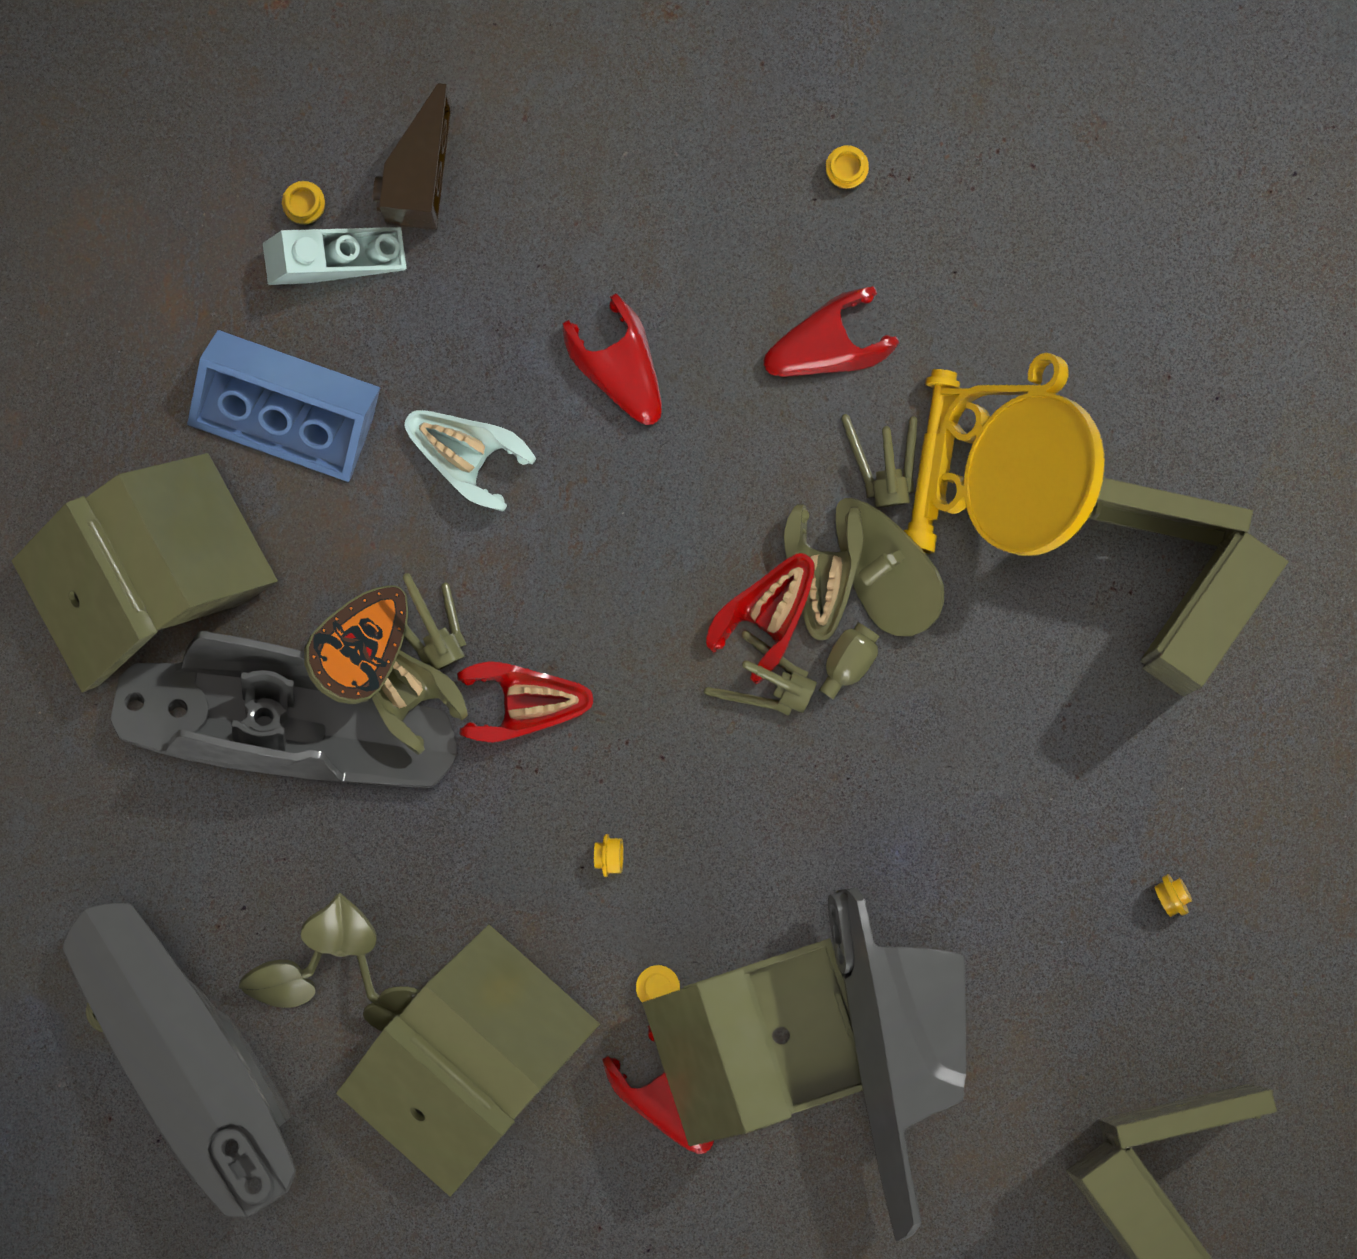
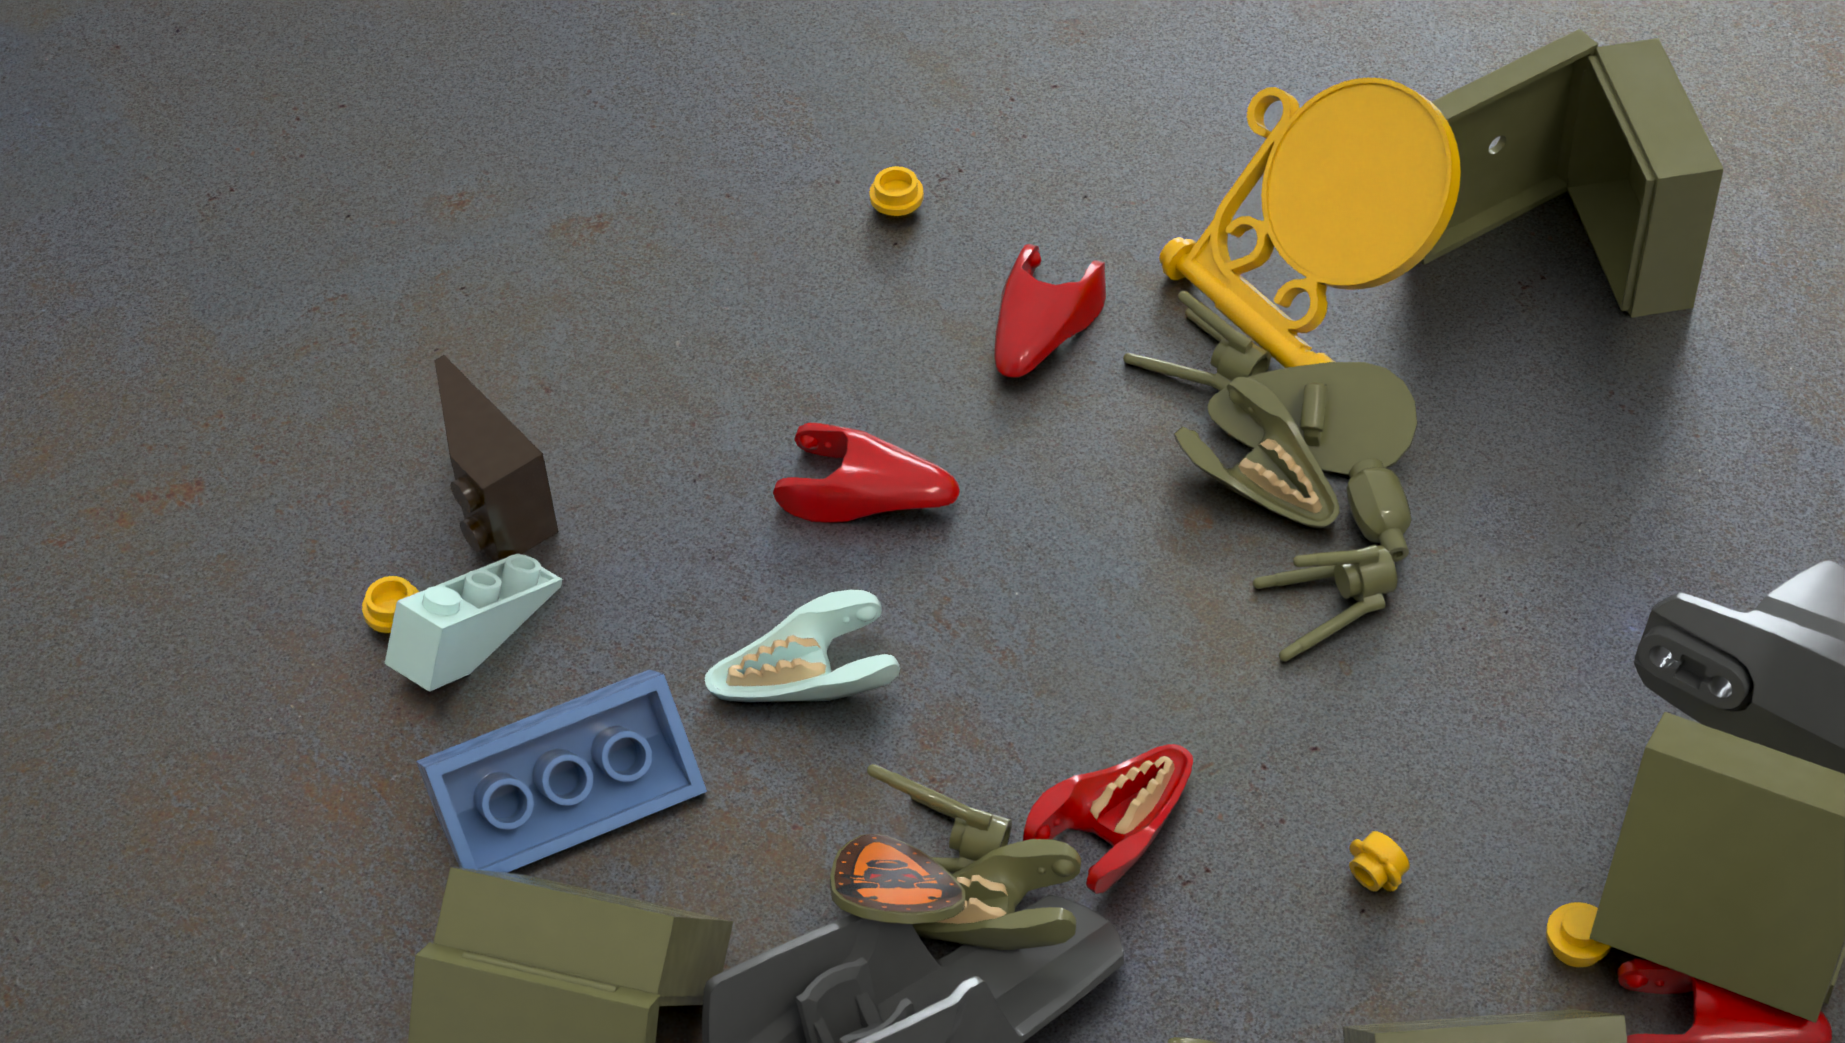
camera: 45 degrees left, 35 degrees down
red animal [706,553,815,684] -> none

